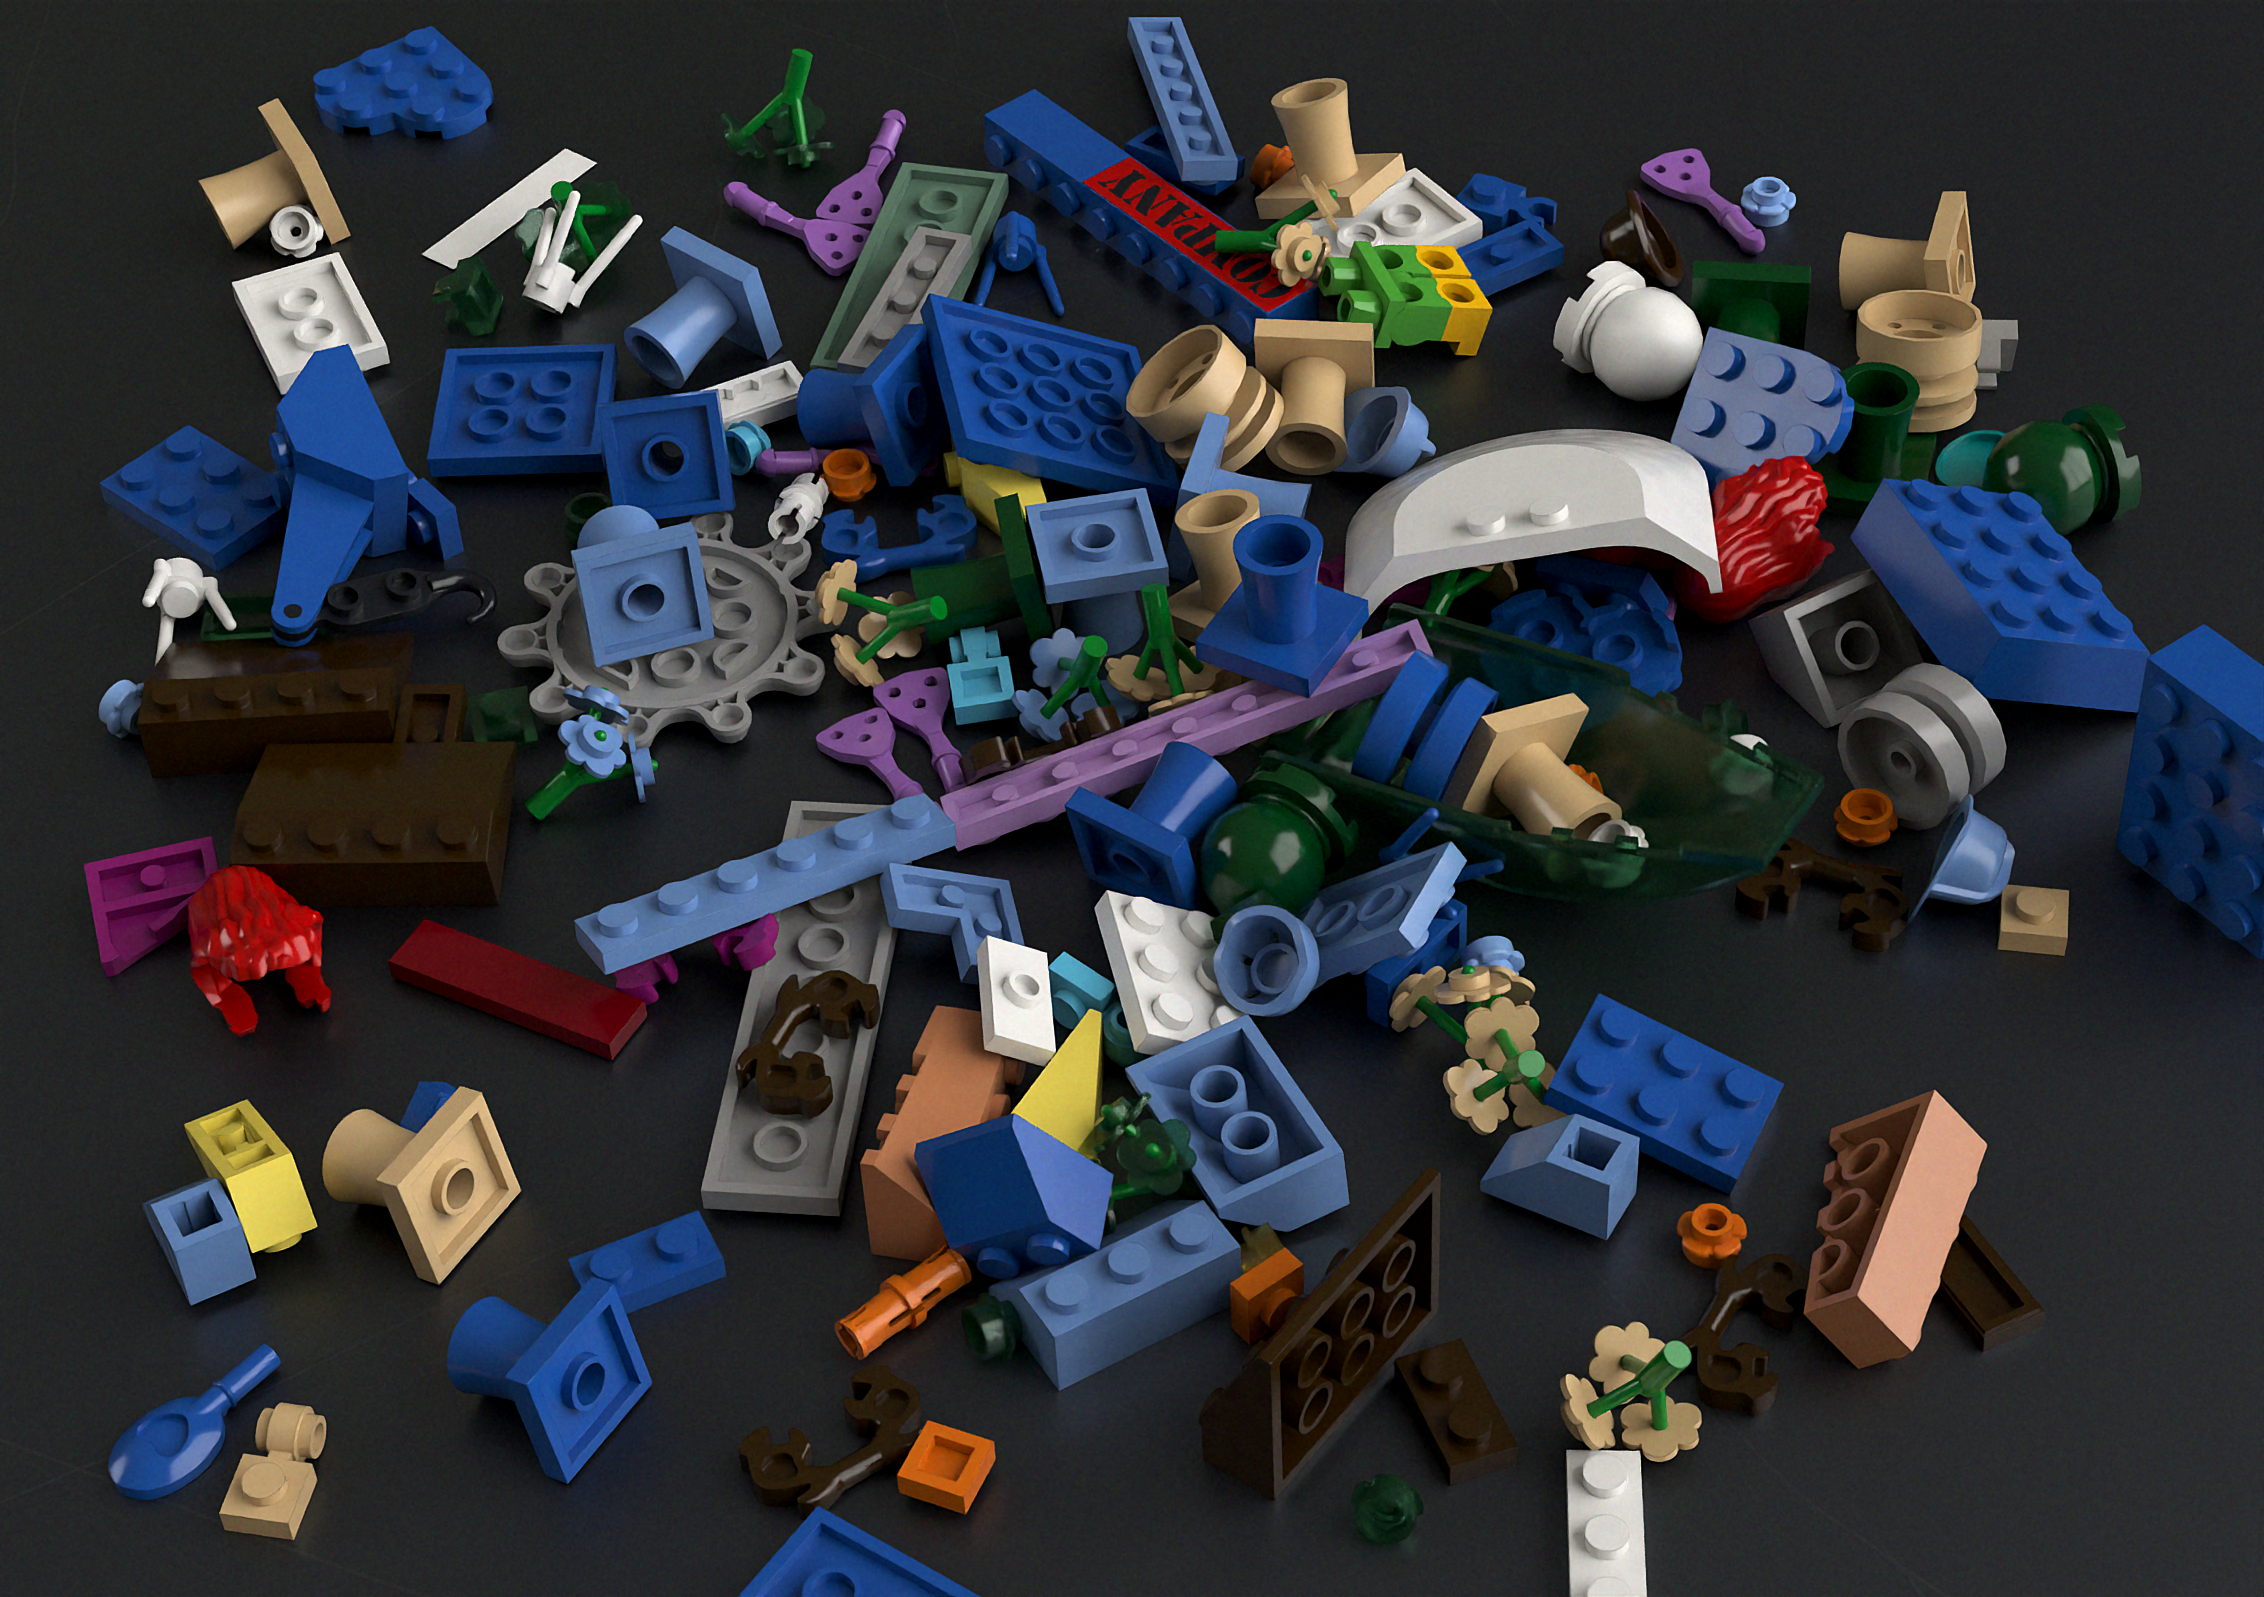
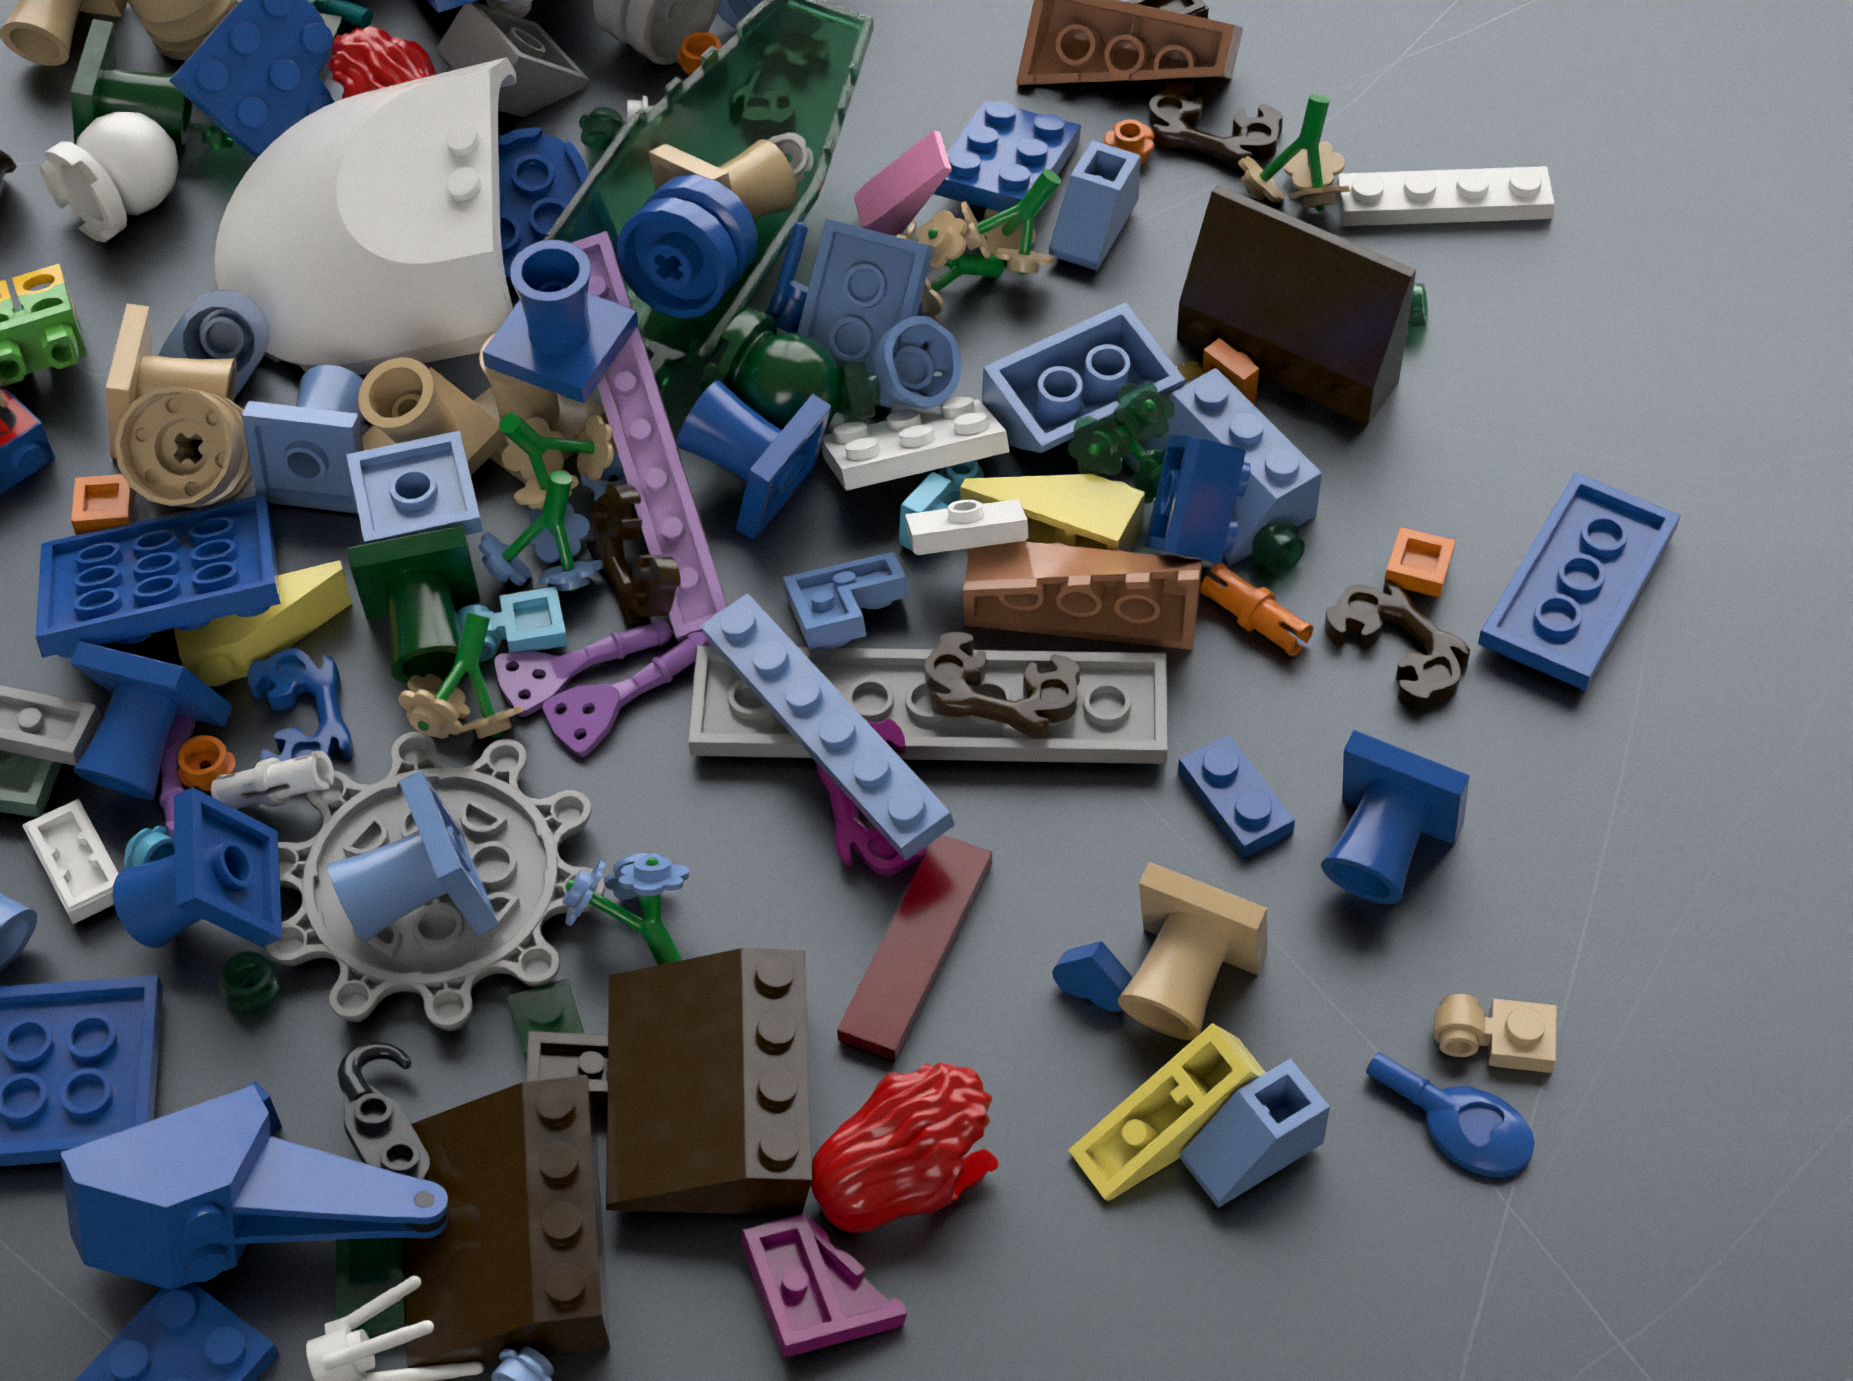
camera: 95 degrees left, 10 degrees up
none -> bright pink slope [854,130,951,236]

